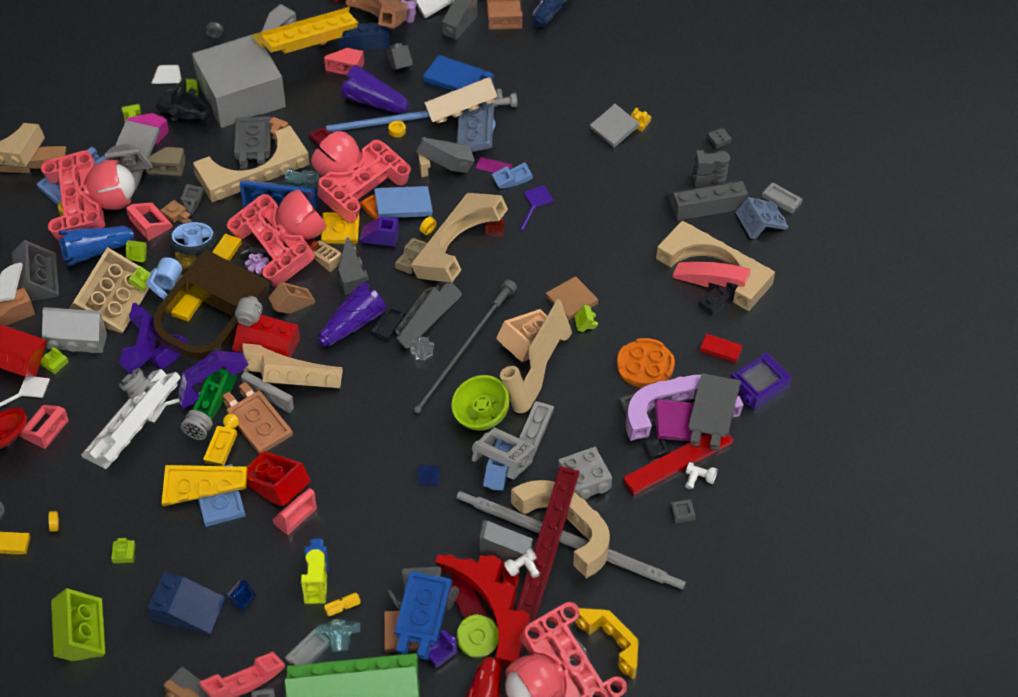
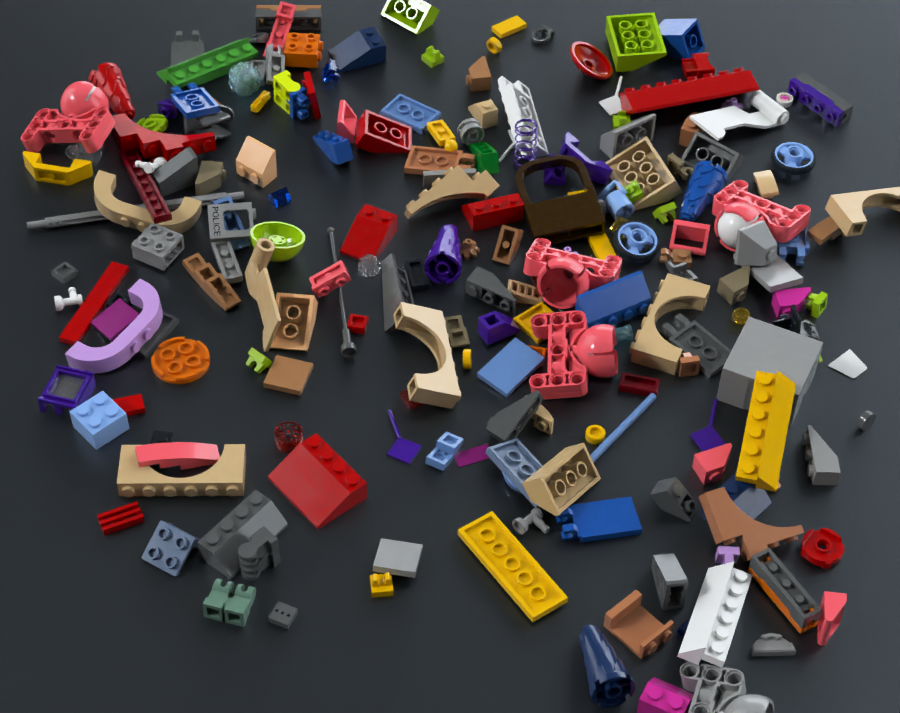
camera: 140 degrees right, 5 degrees down
coral tile [19,405,69,449] -> none
light grey wheel [119,368,150,398] -> none
yellow wing [162,465,248,506] -> none
dark purple slope [178,351,249,409] -> none
light grey head [235,296,263,326] -> none
dark purple cone [341,65,410,114] -> none
dark grey tile [689,373,741,451] -> none
light grey tile [762,183,802,213] -> none
none -> light blue brick [69,391,130,450]
none -> red tile [97,501,145,535]
none -> medium nougat slope [182,252,241,311]
none -> dark tan slope [195,160,227,196]
none -> sand green legs [203,578,256,627]
none -> light nougat slope [236,136,277,188]
none -> light grey plate [265,44,285,85]
none -> red slope [268,433,367,530]
none -> clear red wheel [274,421,303,453]
none -> orange brick [284,32,323,68]
none -> red plate [302,71,322,120]
none -> coral bracket [309,260,351,298]
none -> blue slope [313,130,354,165]
none -> red slope [340,204,398,265]
none -> red tile [347,313,369,334]
none -> yellow plate [458,511,568,623]
none -> medium nougat plant [459,239,480,260]
none -> medium nougat slope [466,56,491,92]
none -> tan slope [468,99,498,129]
none -> dark purple piece [514,119,538,171]
none -> dark tan plate [666,153,694,181]
none -> dark purple piece [690,398,725,452]
none -> clear yellow plate [732,308,751,325]
none -> tan slope [753,170,779,199]

